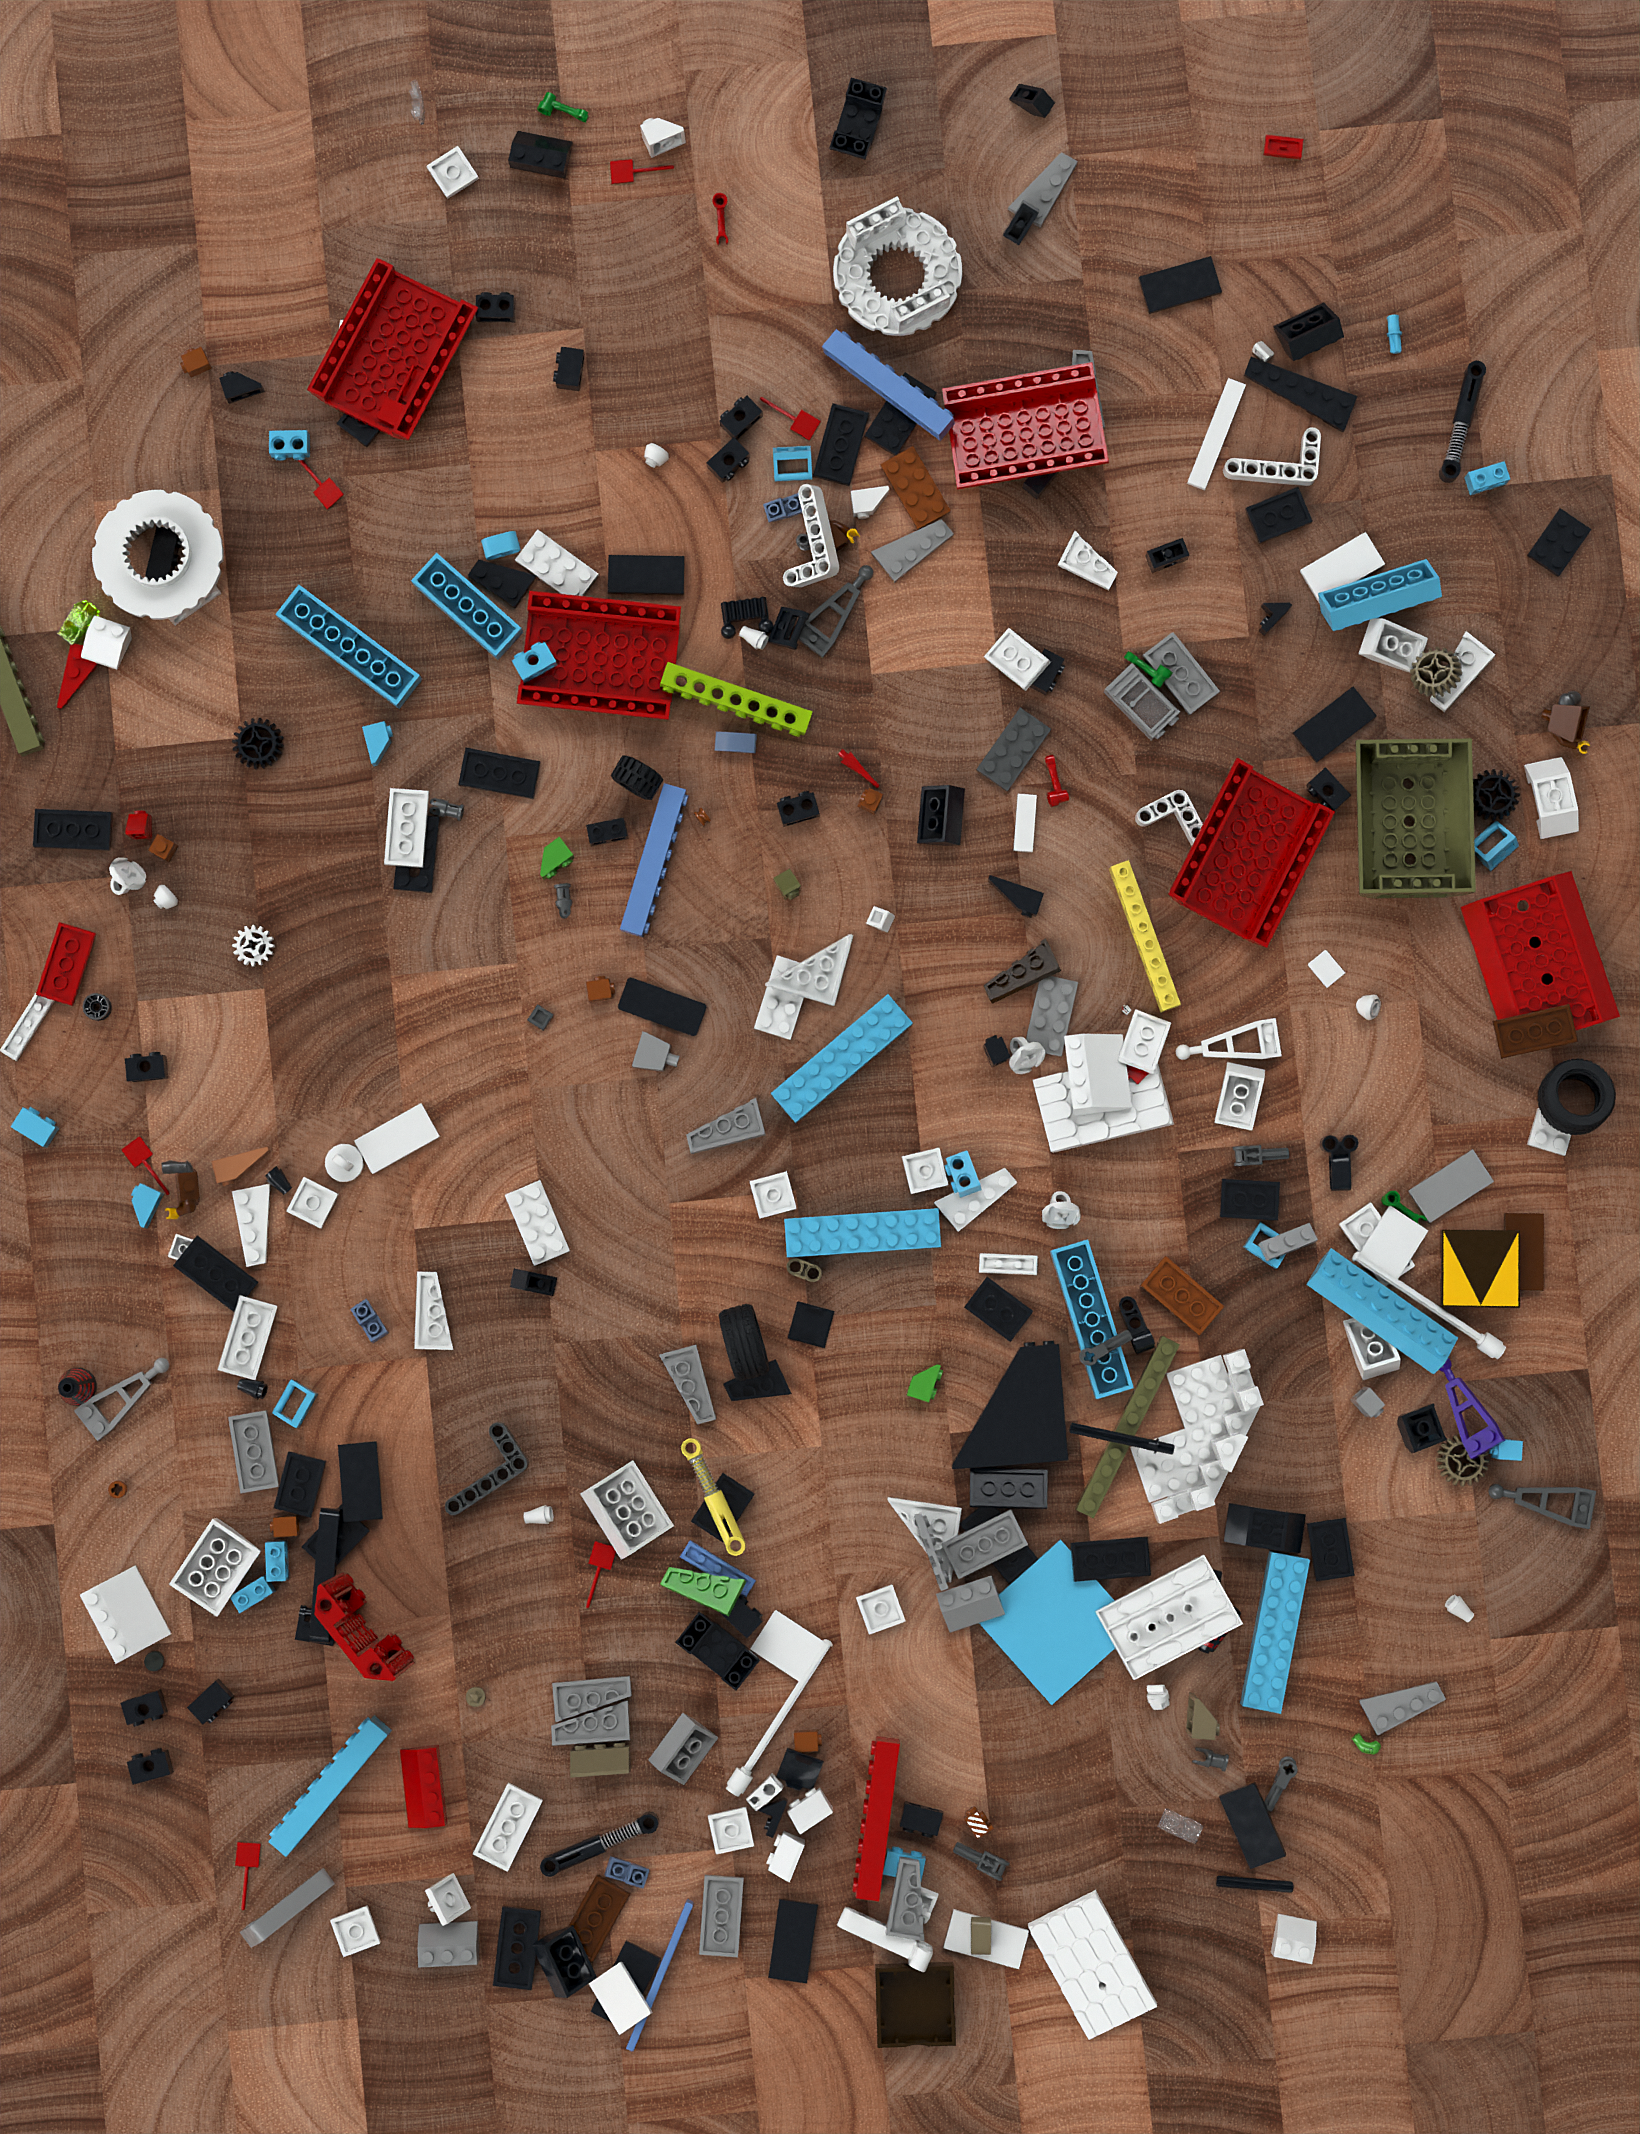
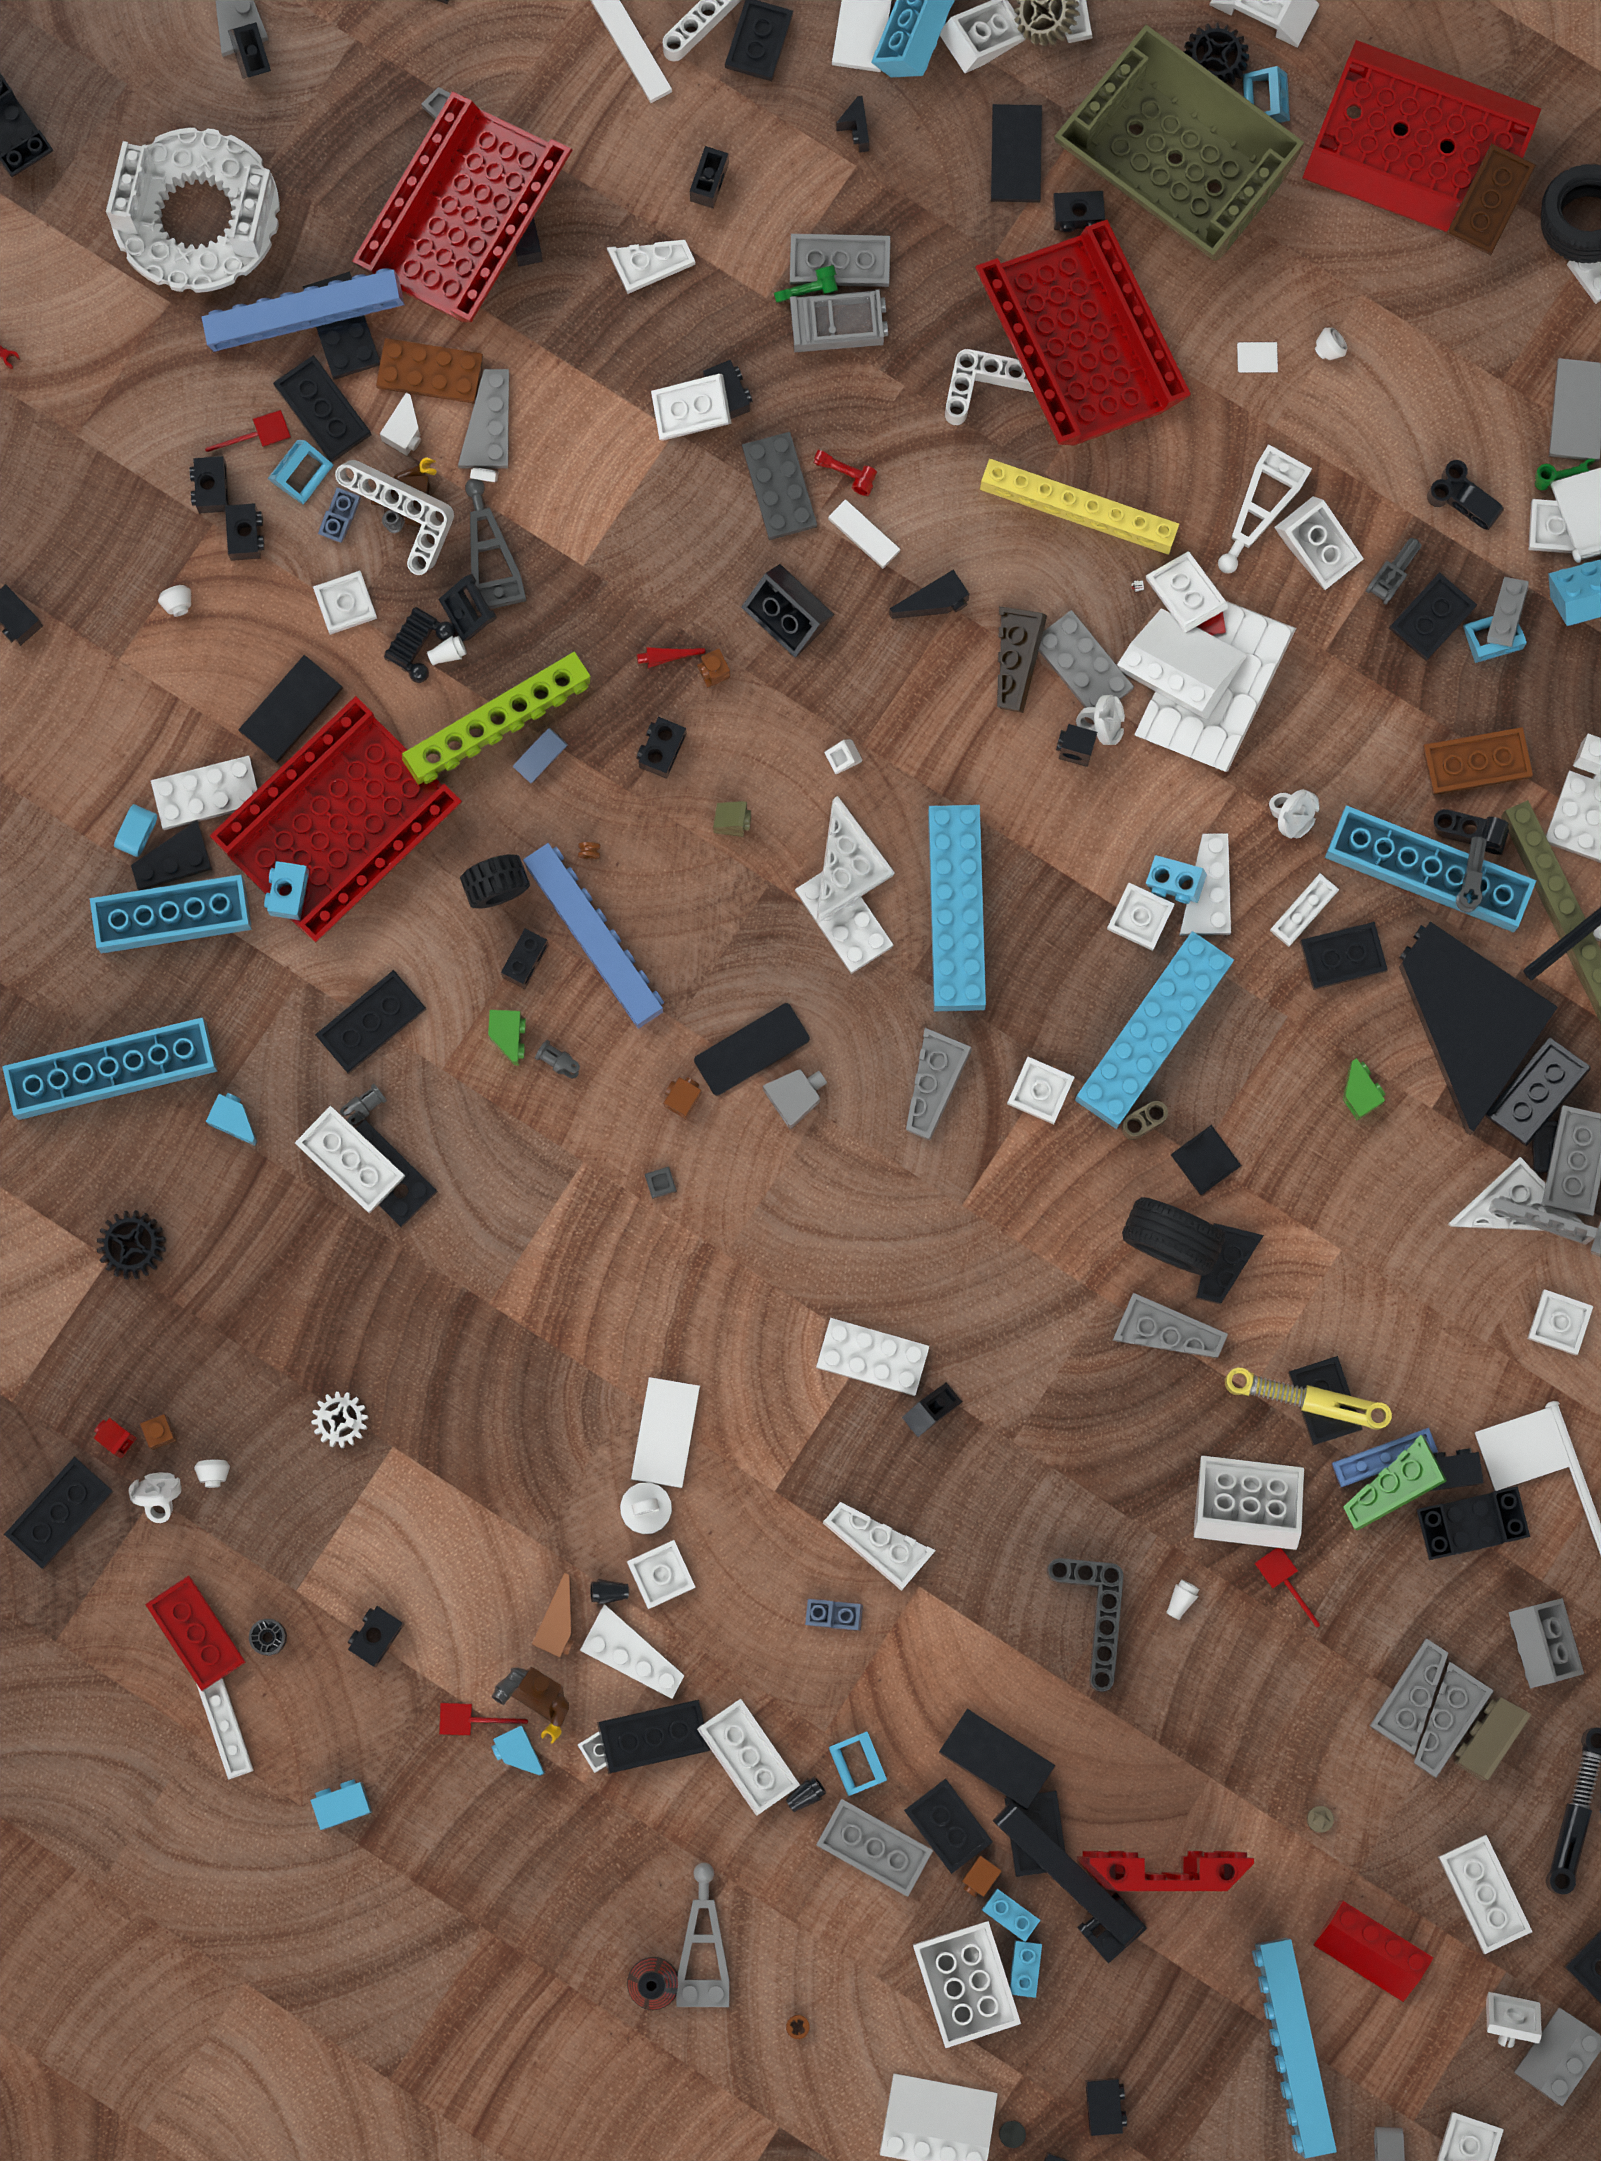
camera: 55 degrees left, 5 degrees down
none -> white tile [313,571,377,635]
none -> white tile [470,467,499,482]

